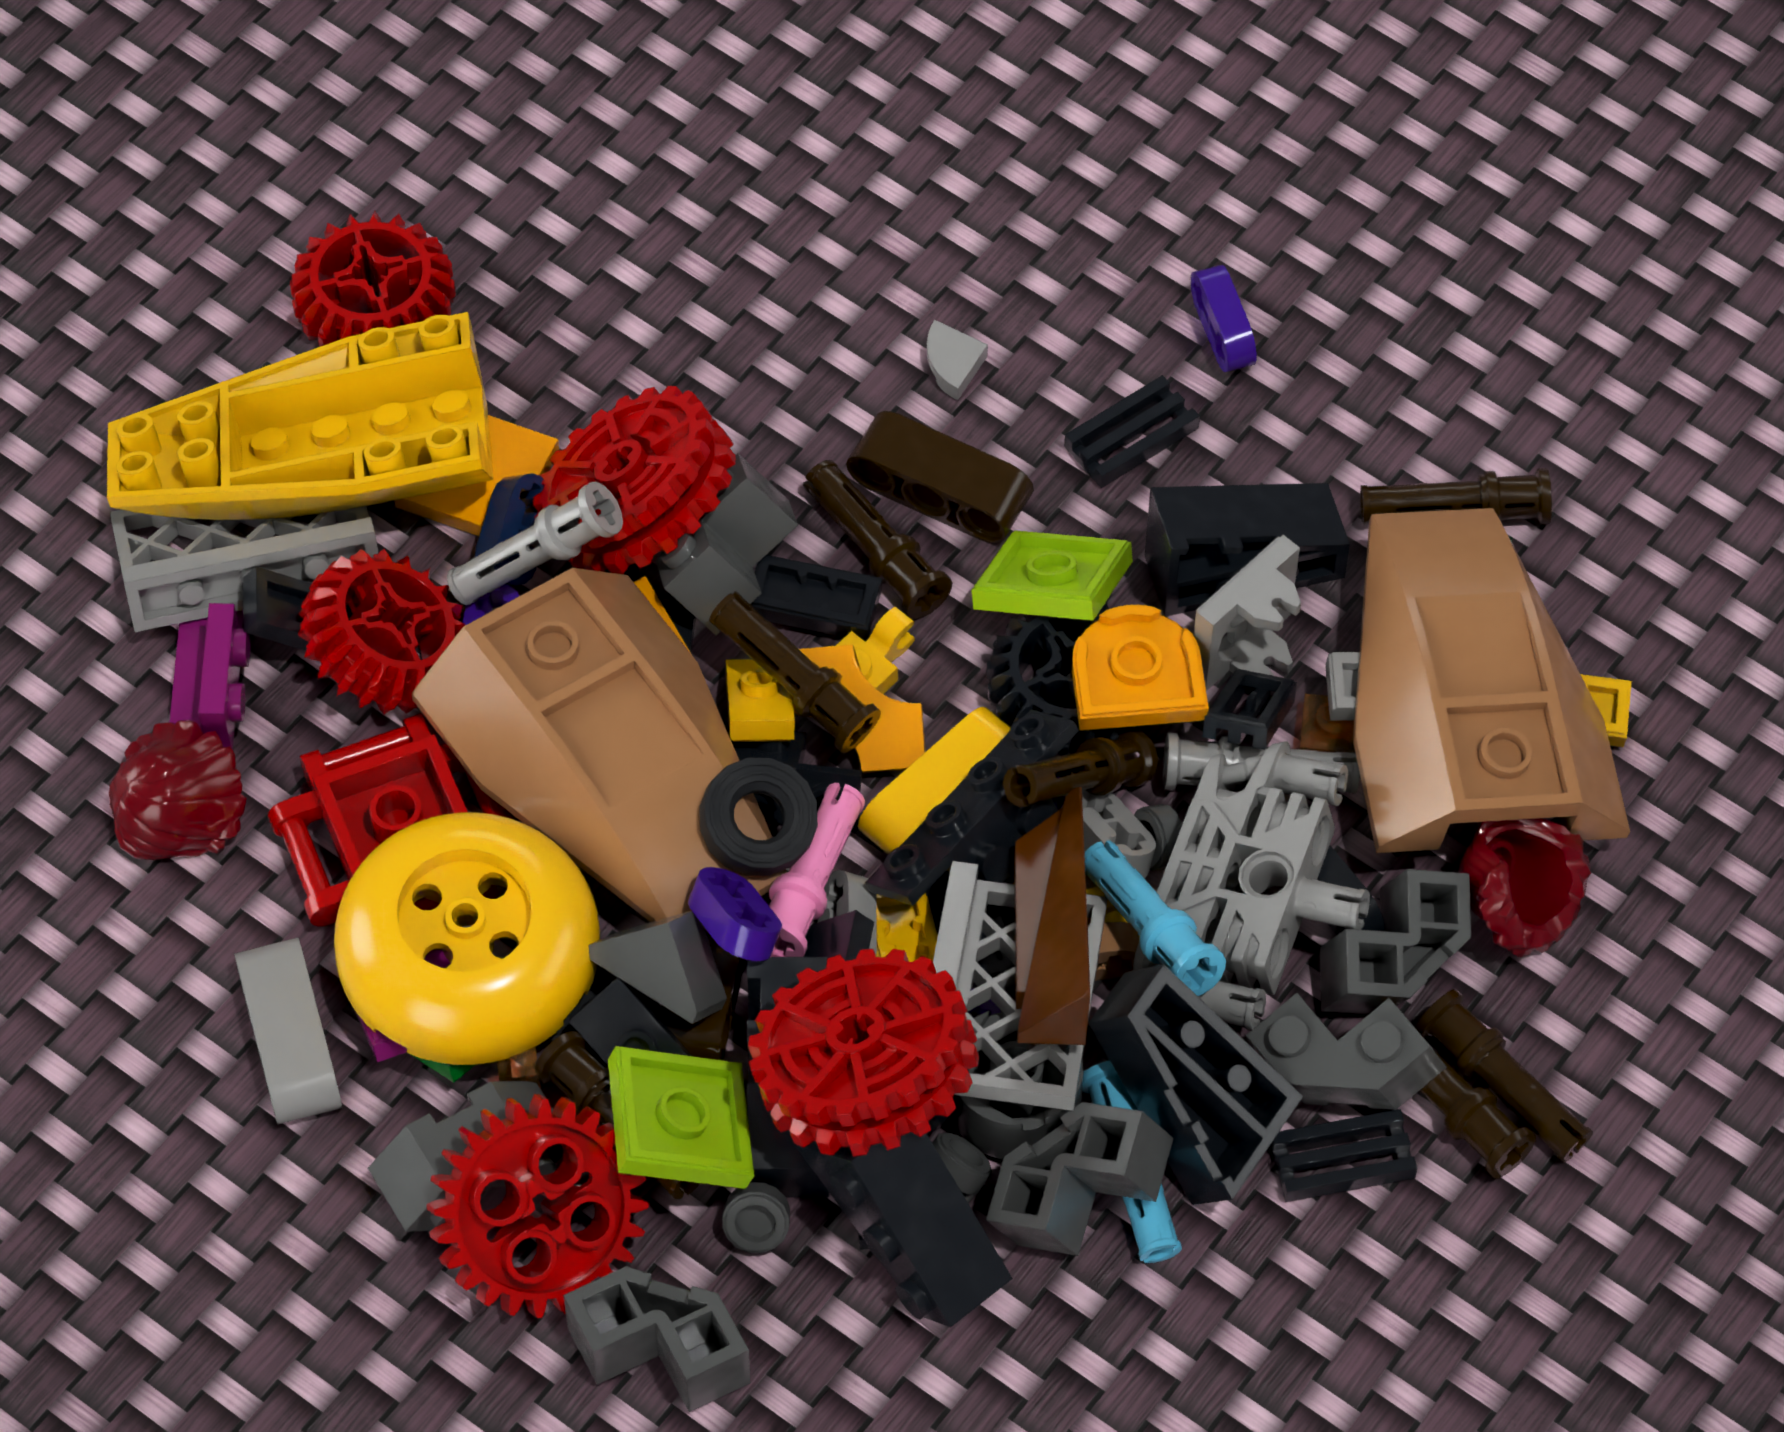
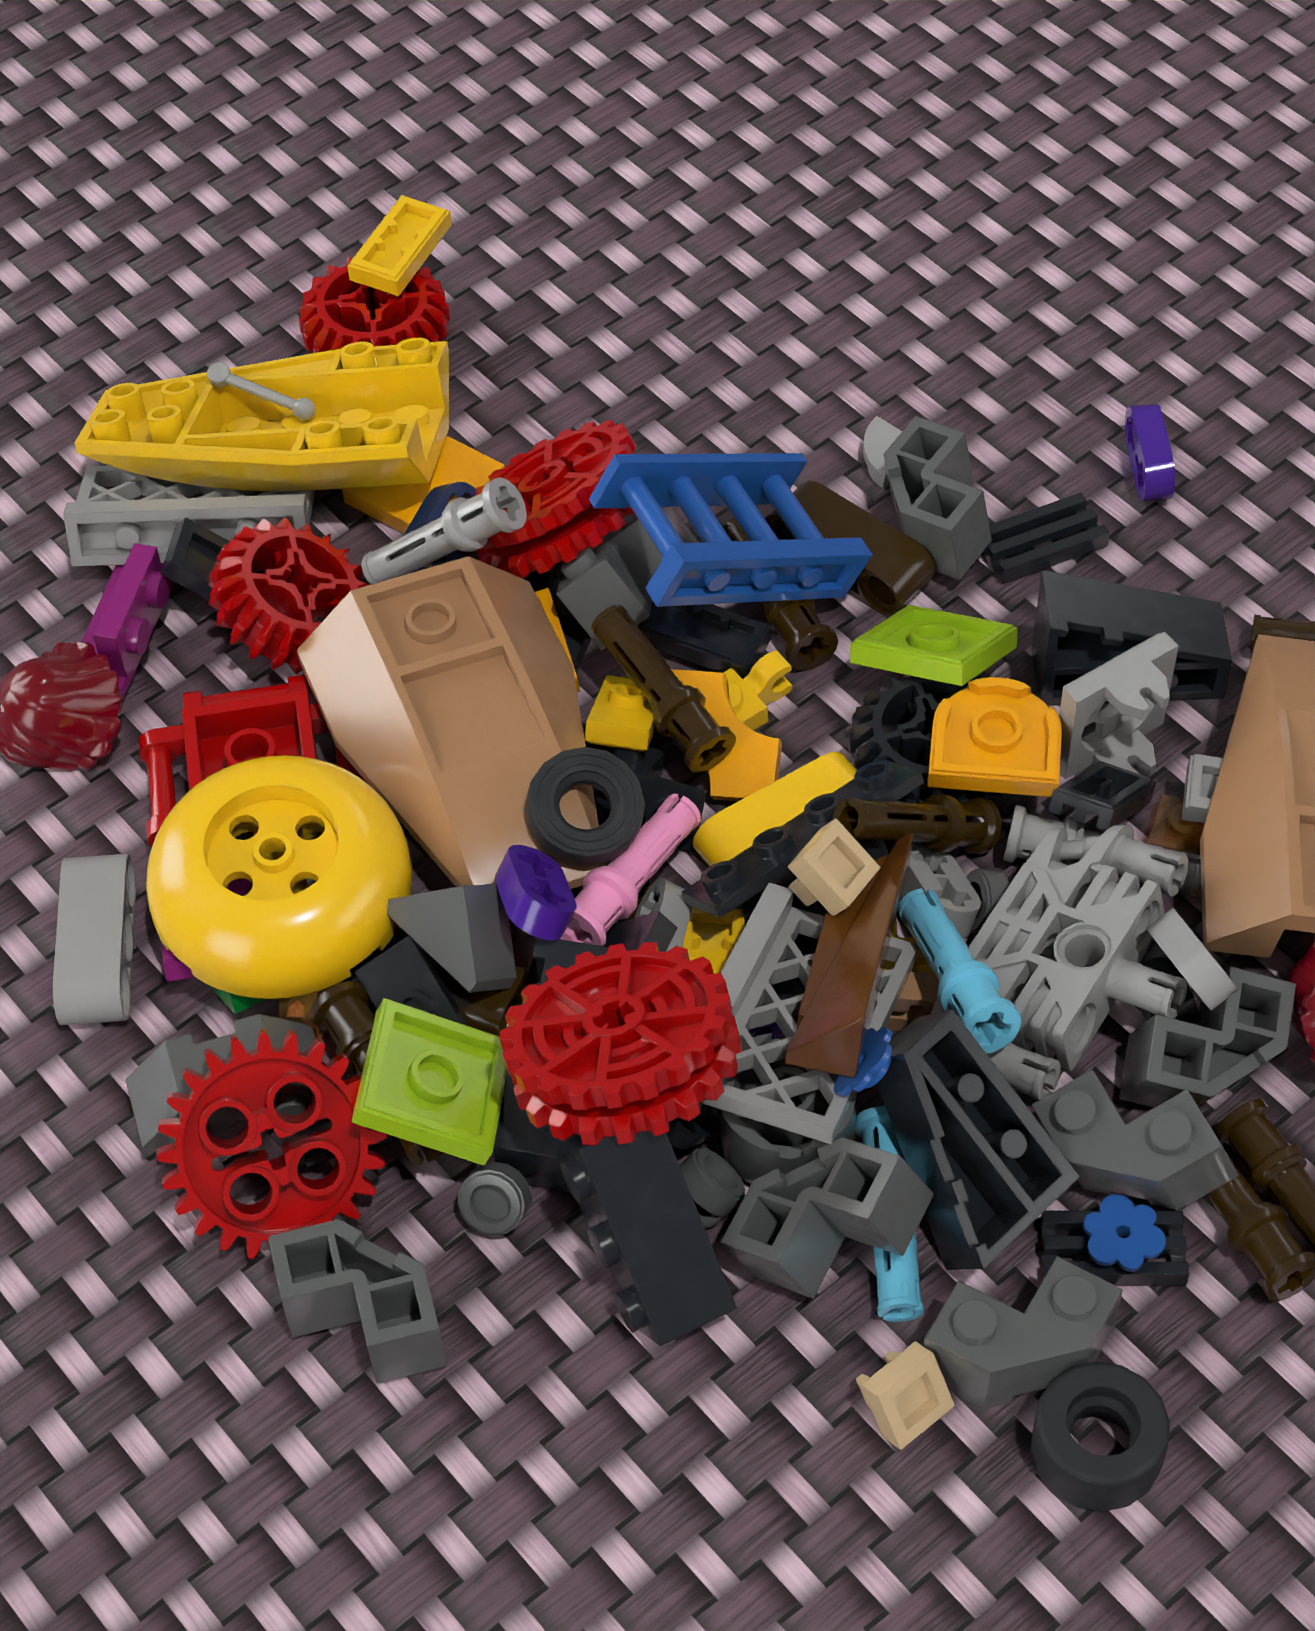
camera: 15 degrees right, 5 degrees down
none -> light grey hinge [207,362,315,421]
none -> yellow plate [347,195,452,296]
none -> blue fence [589,453,873,607]
none -> tan tile [788,818,881,916]
none -> blue plant [833,1027,893,1097]
none -> tan tile [856,1341,955,1450]
none -> dark grey brick [883,416,992,580]
none -> dark grey brick [924,1257,1123,1409]
none -> black tyre [1031,1361,1170,1512]
none -> blue plant [1083,1194,1166,1272]
none -> light grey beam [1146,908,1239,1010]

